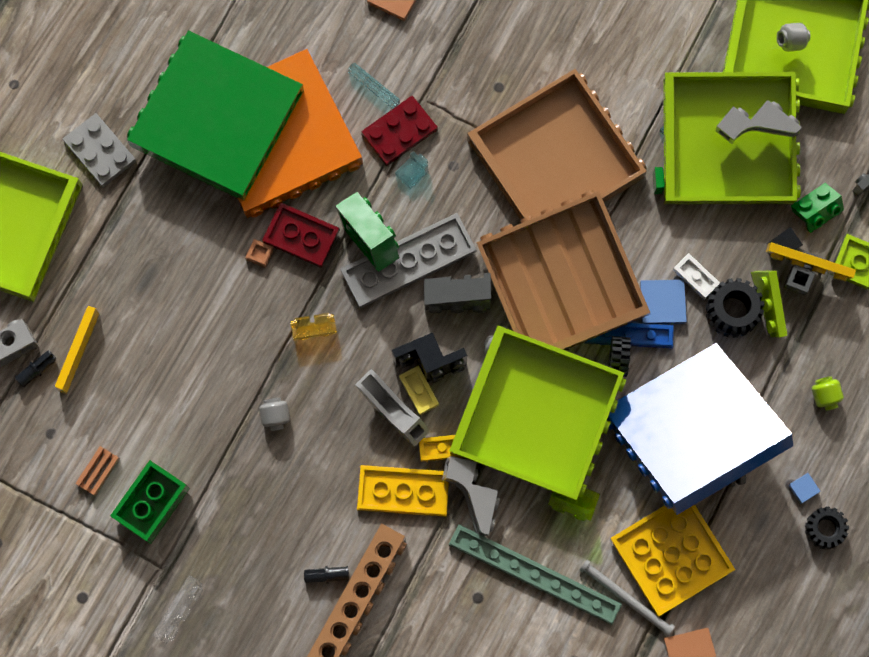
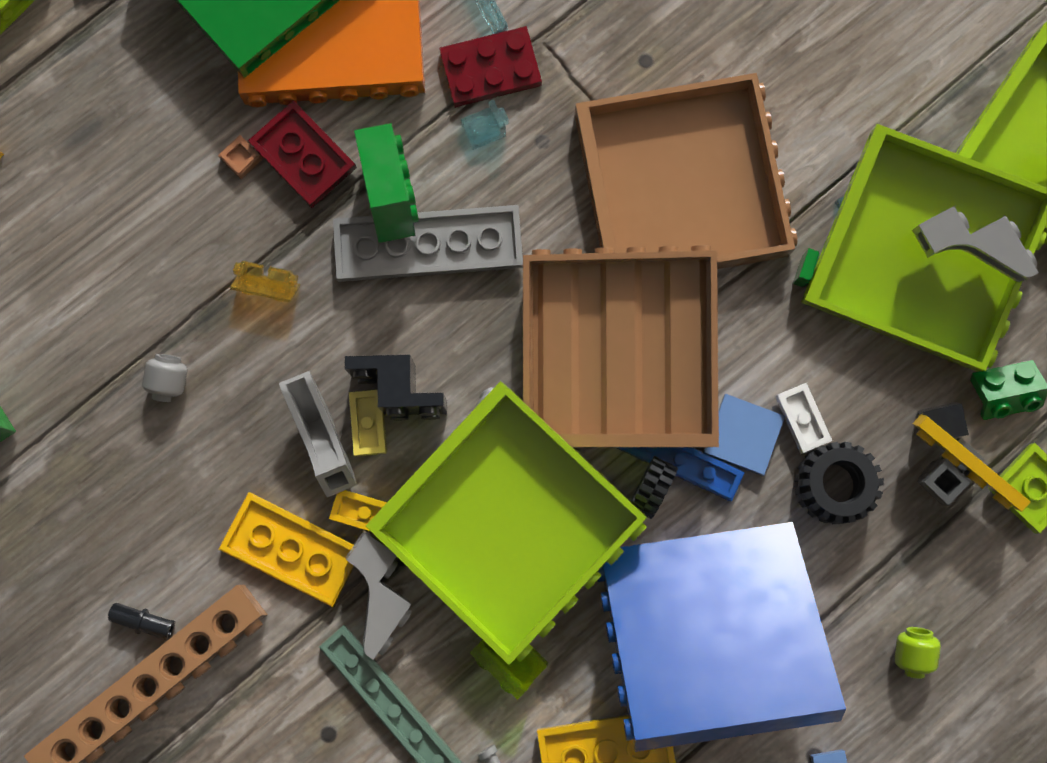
camera: 20 degrees right, 5 degrees up
dark grey wedge [424,273,491,313] -> none
lime wing [751,271,788,338] -> none

